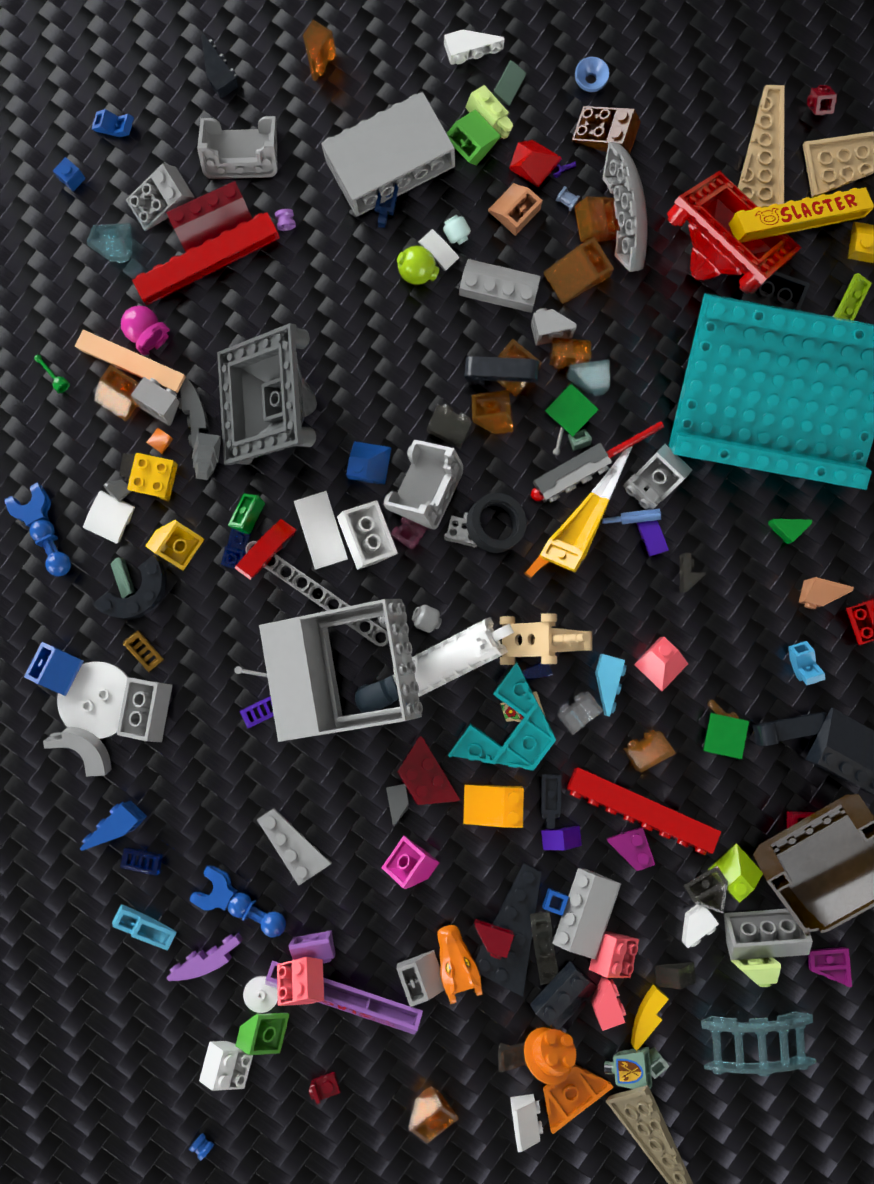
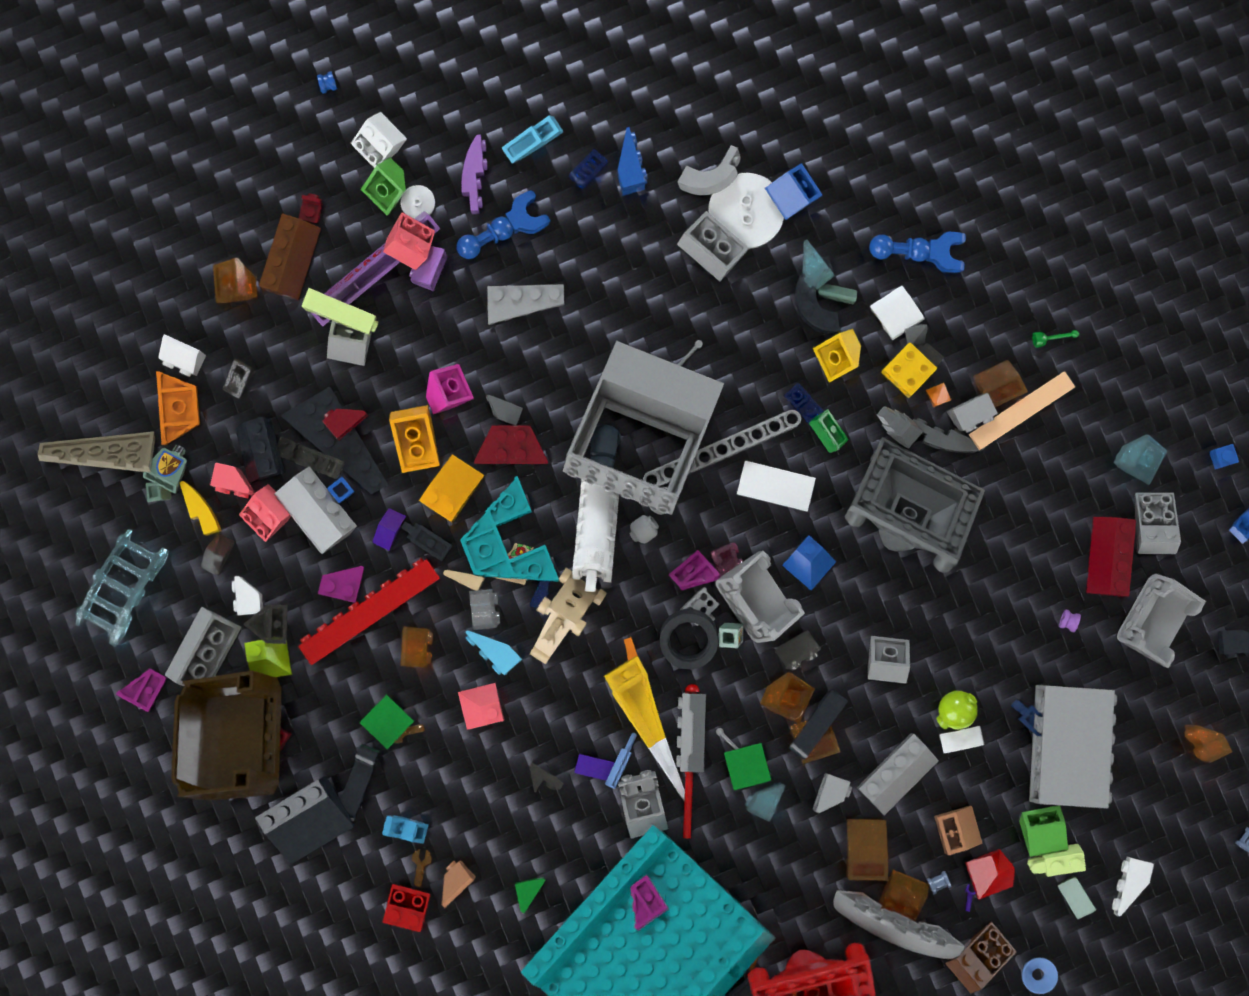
camera: 125 degrees right, 0 degrees up
dark pink tile [121,305,170,355] -> none
pearl gold slope [123,630,164,672] -> none
red brick [132,212,279,306] -> none
red slope [235,519,296,580] -> none
dark purple slope [240,696,274,728] -> none
white slope [337,500,398,570] -> none
orange animal [437,925,483,1004] -> none
light aqua head [443,215,471,245] -> none
orange piece [524,1027,577,1085] -> none
clear orange slope [549,338,592,370] -> none
sand green slope [568,429,592,451] -> none
yellowish green slope [731,957,781,987] -> none
none -> reddish brown slope [259,214,321,301]
none -> yellowish green slope [302,288,378,335]
none -> light orange slope [389,405,440,473]
none -> clear orange bar [411,849,432,887]
none -> tan slope [443,570,485,592]
none -> magenta wing [631,875,669,931]
none -> magenta wing [669,550,721,590]
none -> sand green brick [719,623,743,648]
none -> clear light blue slope [803,240,835,289]
none -> light grey slope [868,636,910,683]

